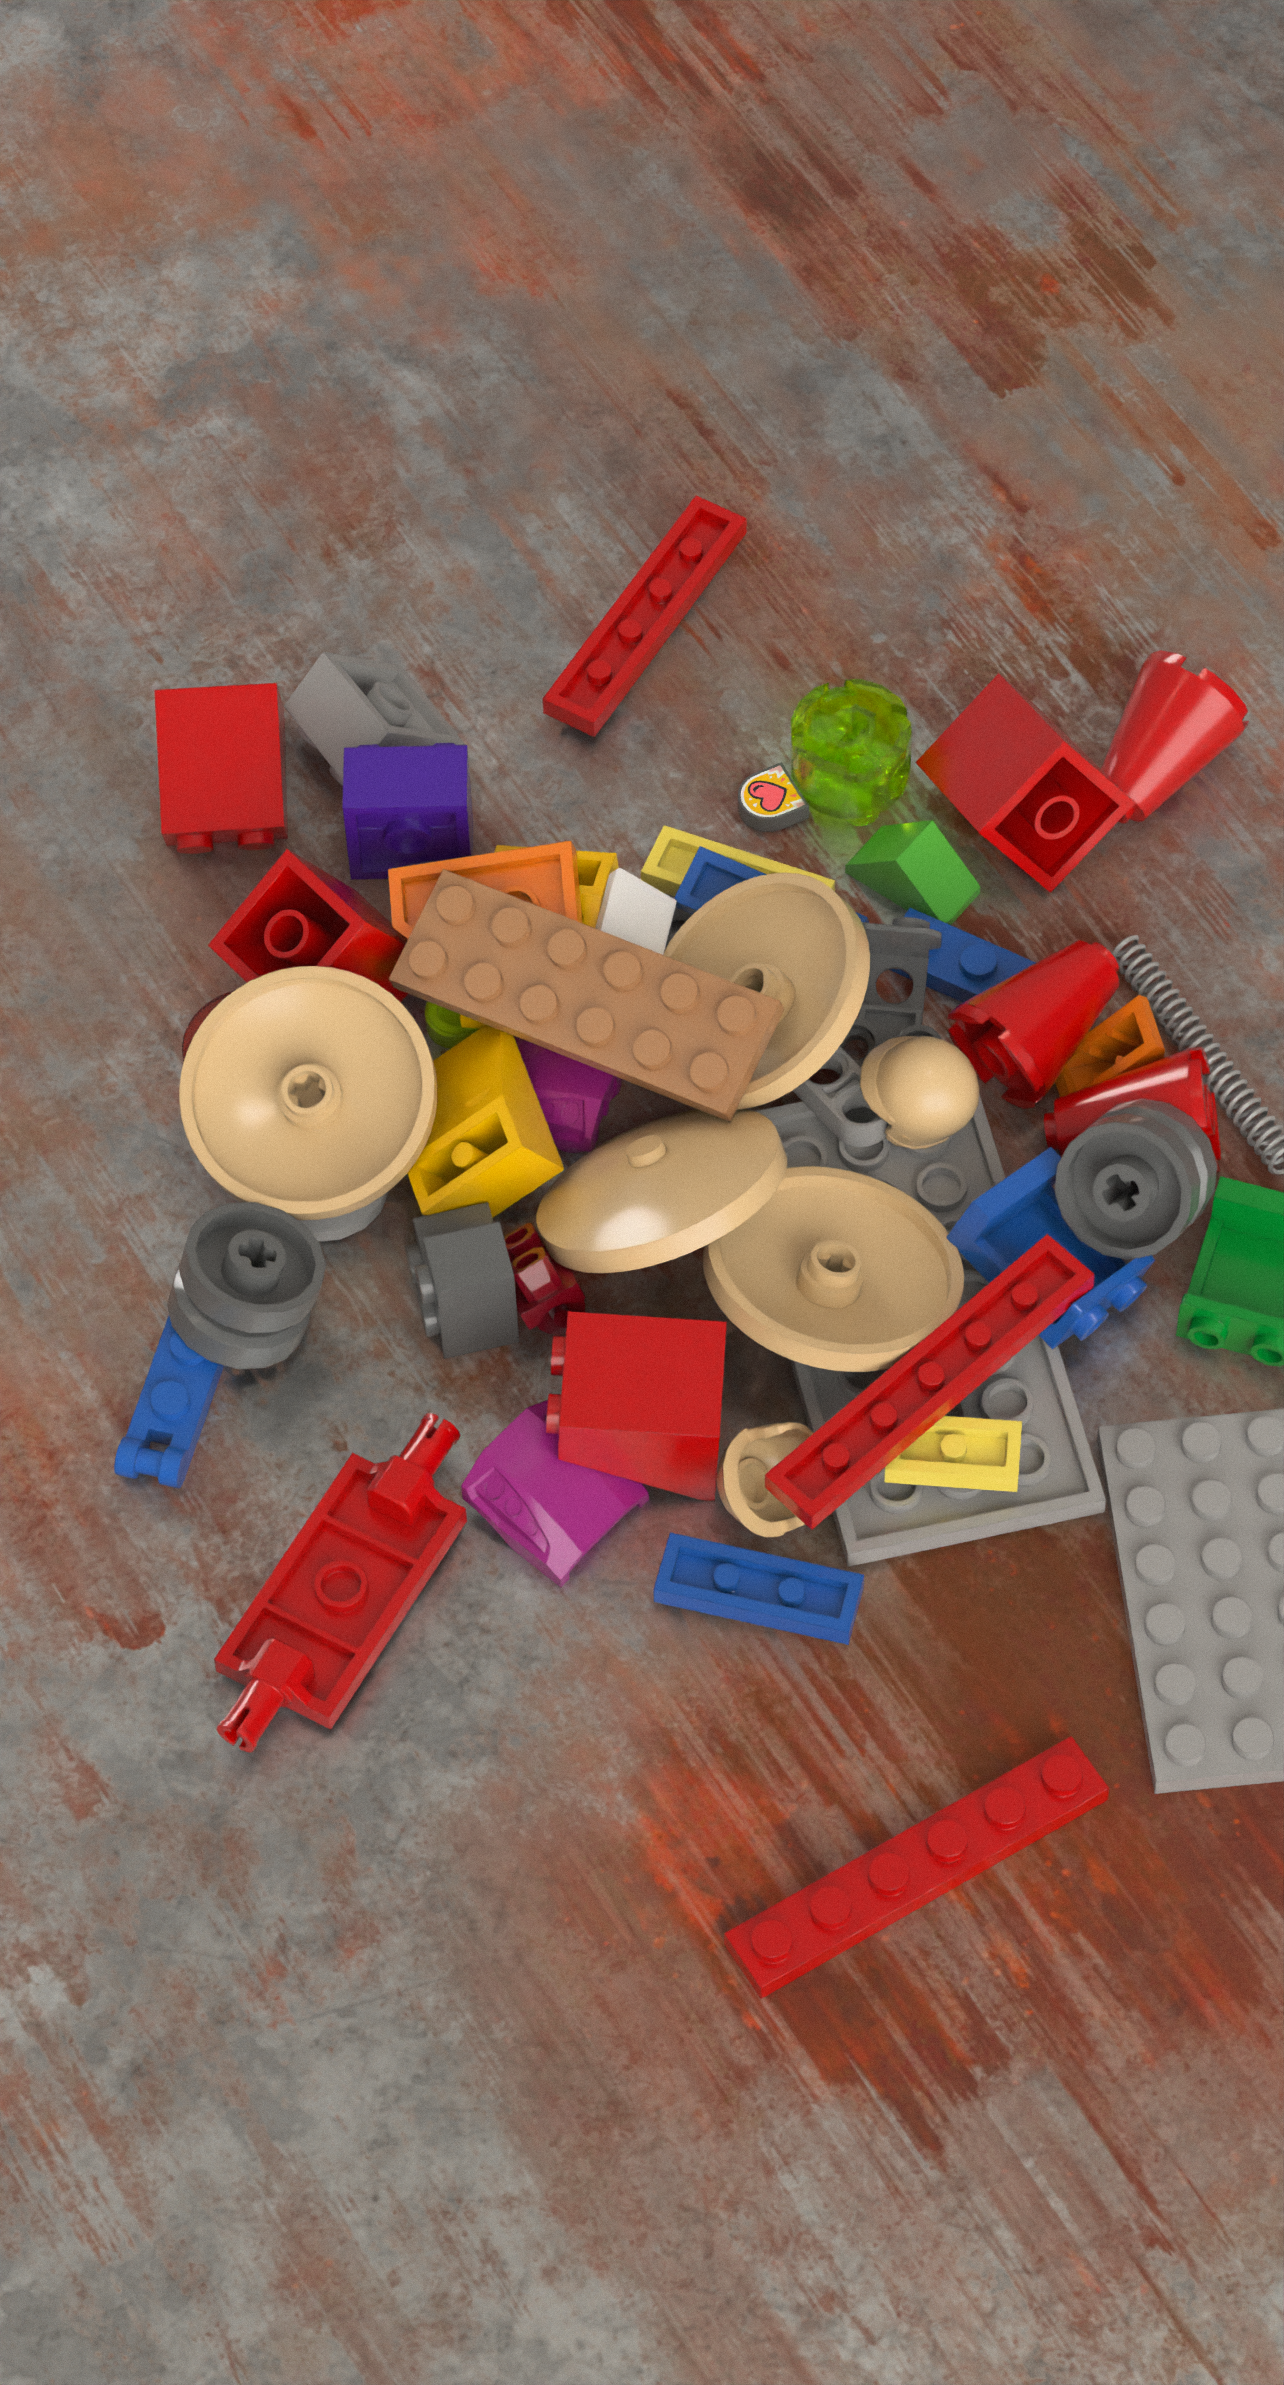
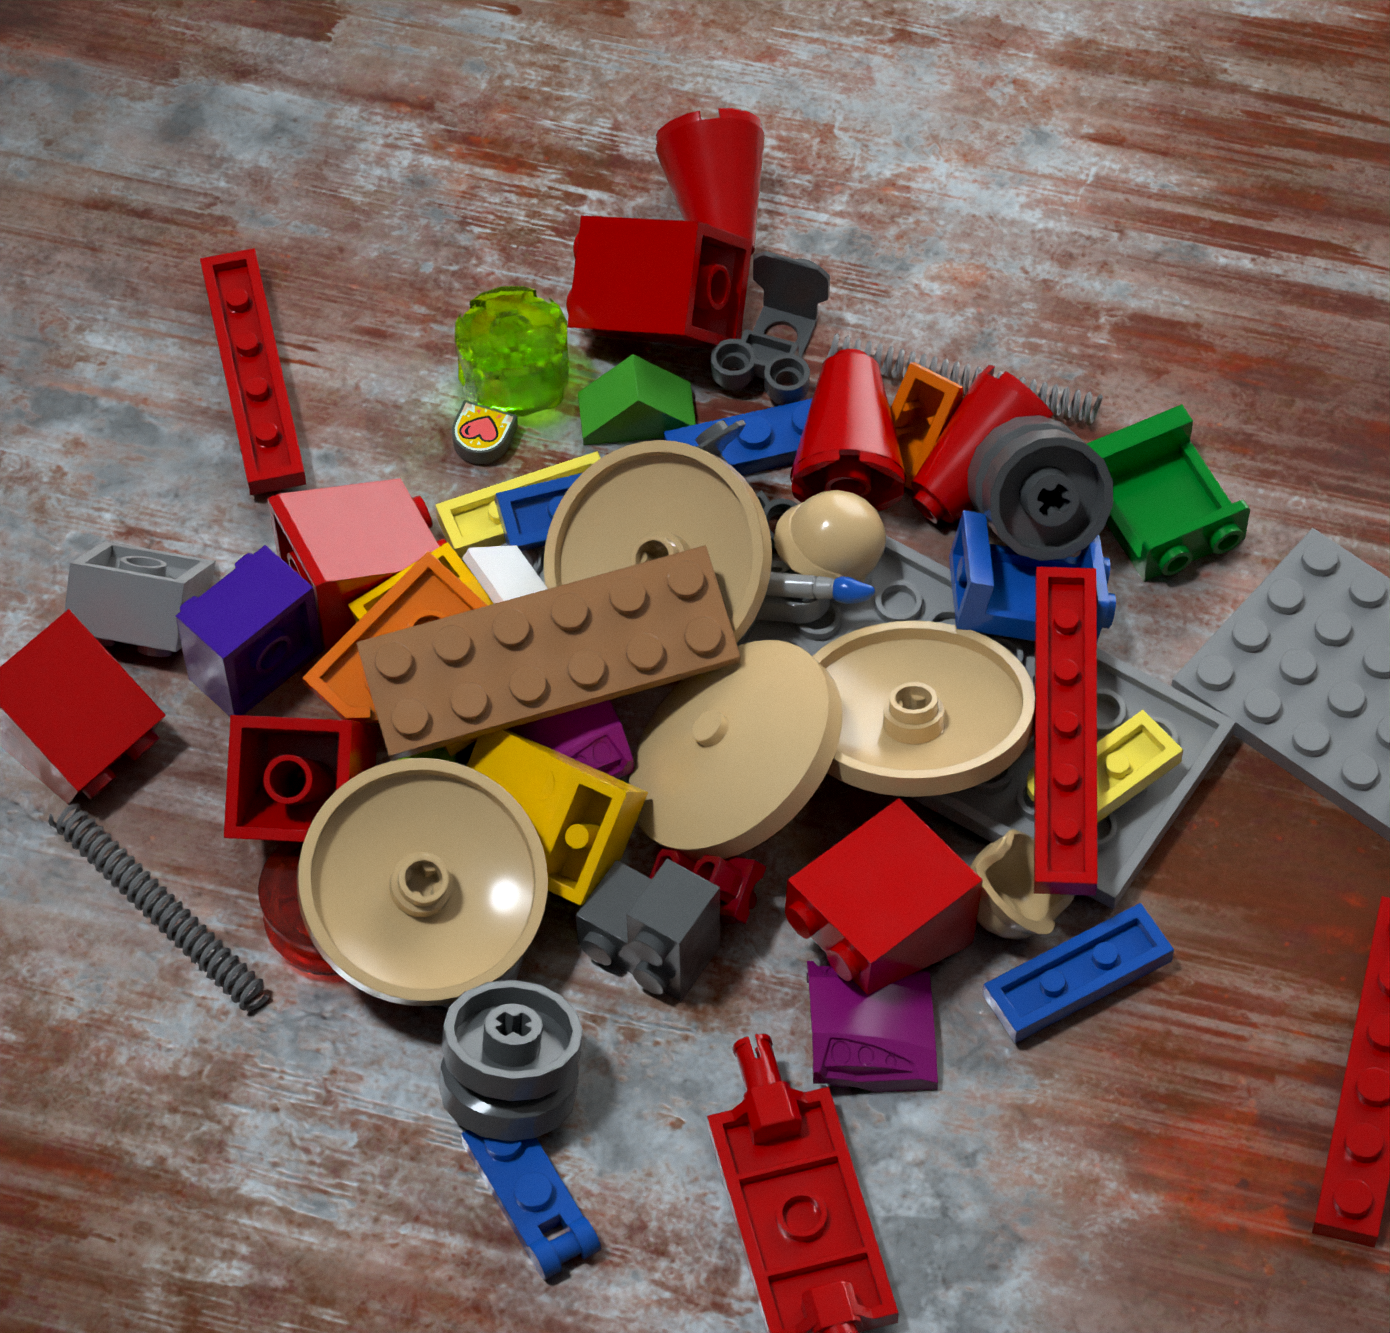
camera: 45 degrees left, 0 degrees up
none -> light grey piece [48,803,269,1011]
none -> slope [268,478,447,650]
none -> dark grey piece [711,251,830,405]
none -> light grey piece [766,572,875,604]

